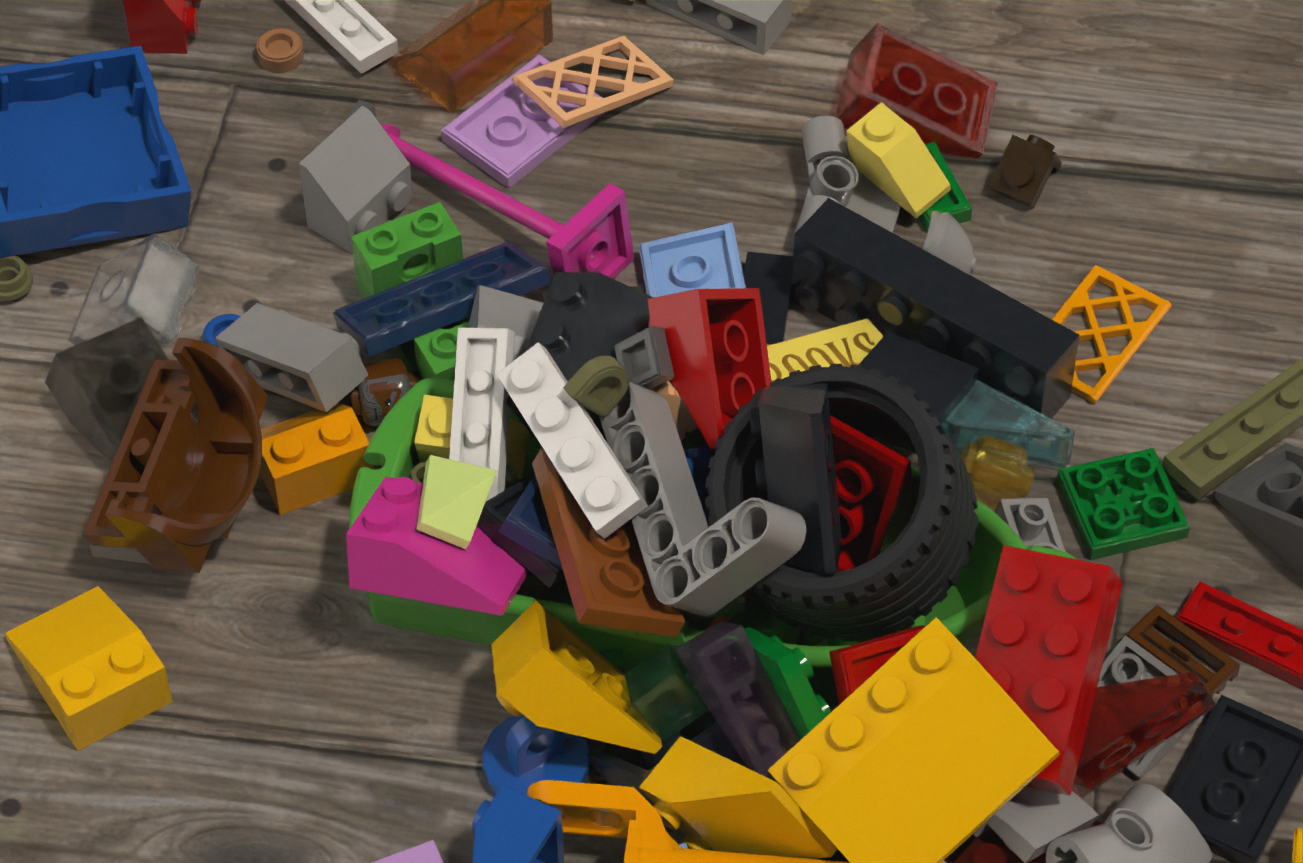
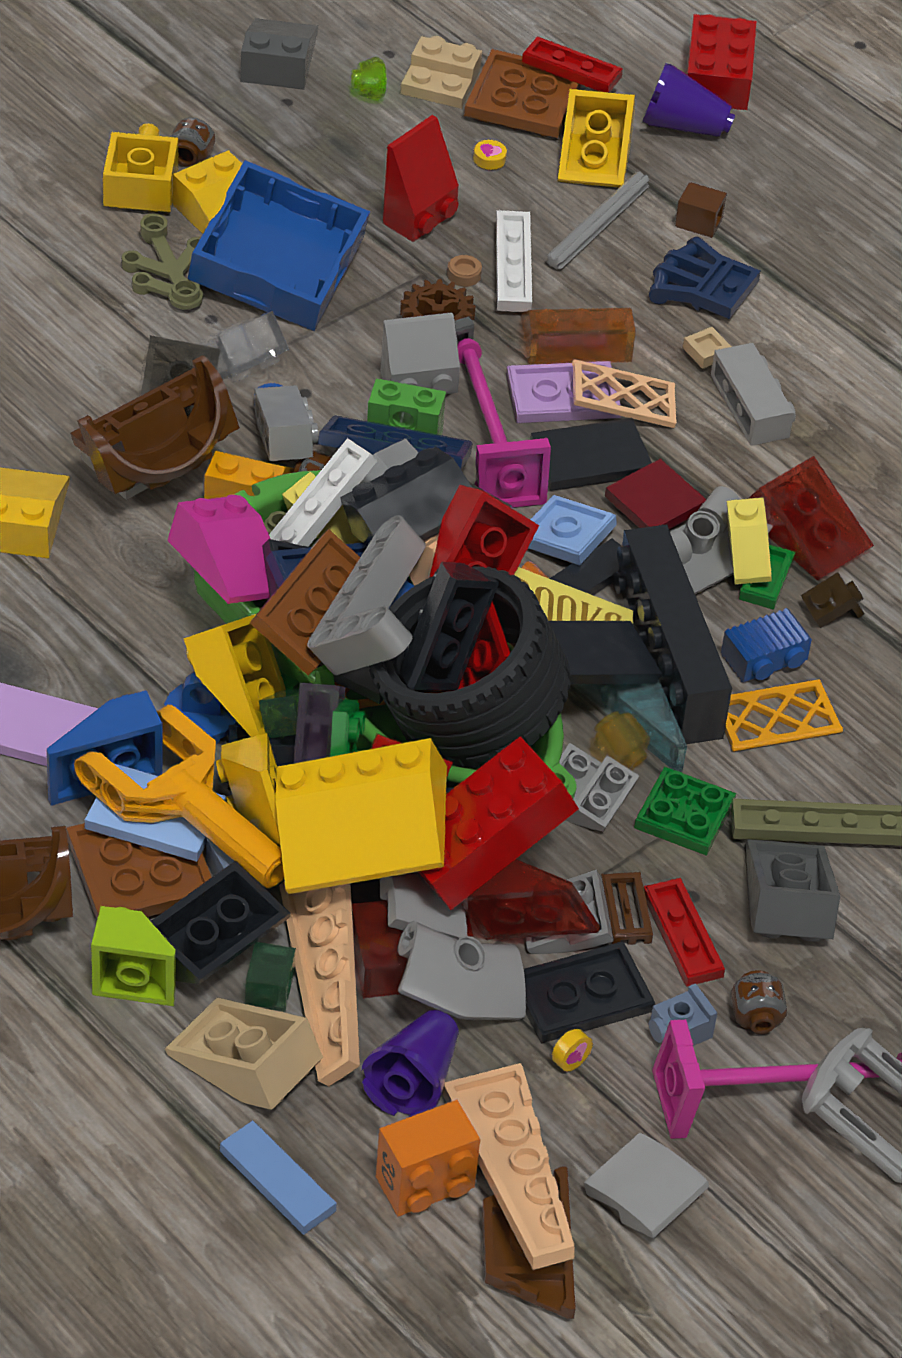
camera: 35 degrees right, 5 degrees down
yellowish green slope [416,455,497,549] -> none
white plate [496,342,648,539] -> none
olive tile [563,356,629,418] -> none
dark grey tile [614,326,675,390] -> none
light grey hat [922,211,977,275] -> none
none -> reddish brown gear [400,279,476,321]
none -> black tile [530,418,652,491]
none -> dark red tile [605,459,706,529]
none -> blue brick [721,608,812,682]

